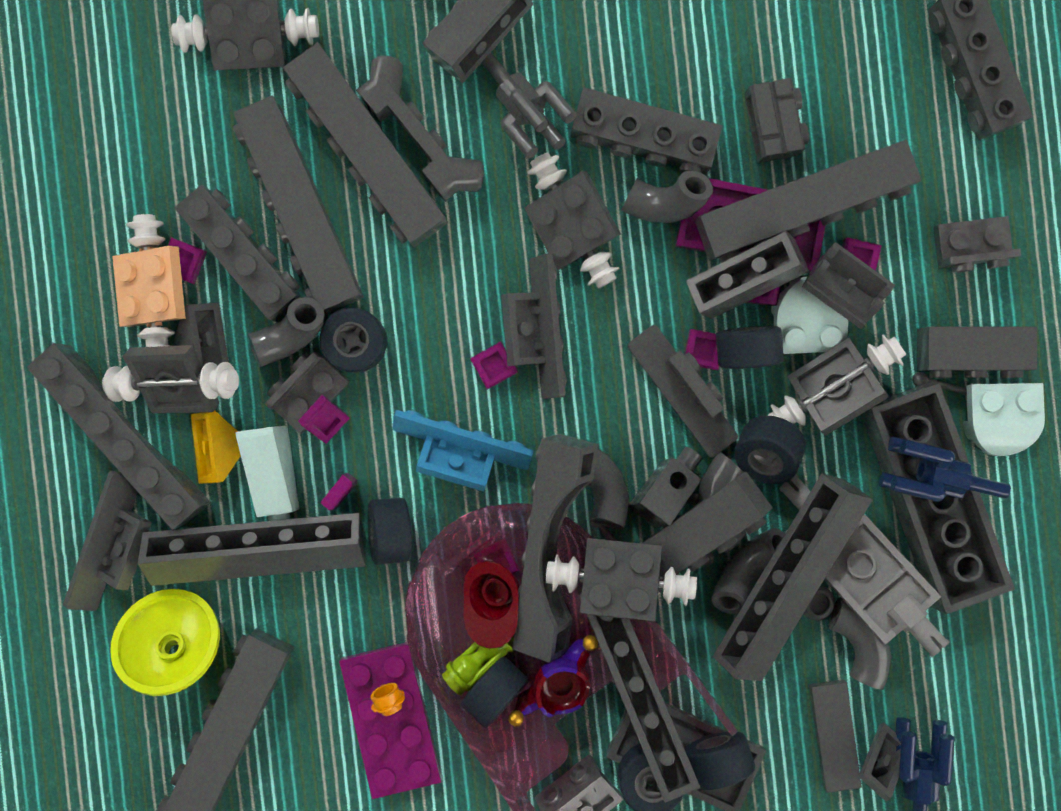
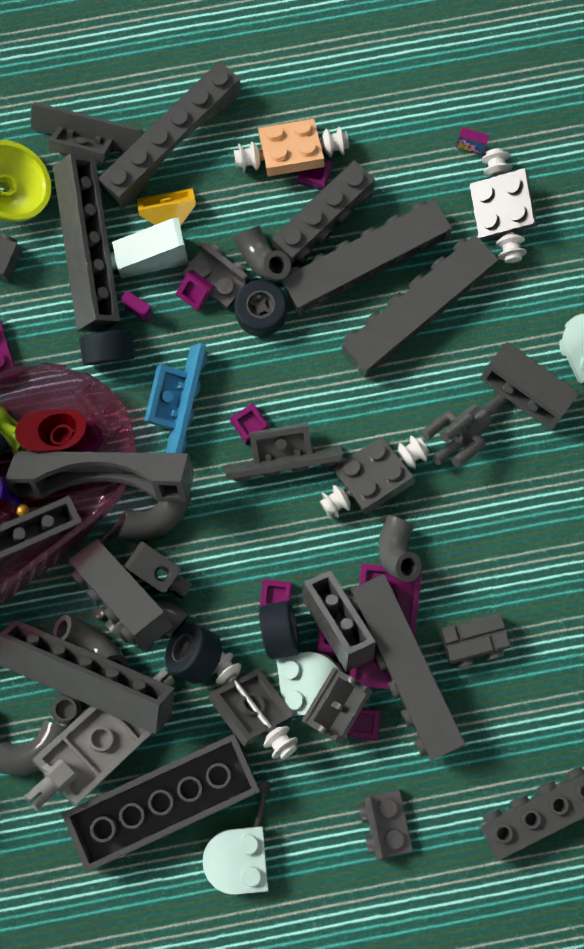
camera: 85 degrees right, 10 degrees down
dark grey plate [102,345,239,413] -> none
dark grey slope [172,303,229,367] -> none
dark grey plate [356,56,484,202] -> none
dark grey plate [546,538,697,622] -> none
dark grey brick [570,87,723,174] -> none
dark grey bracket [627,325,738,457] -> none
dark blue plant [879,437,1011,502] -> none
dark grey brick [917,327,1037,378] -> none
none -> magenta tile [456,127,489,156]

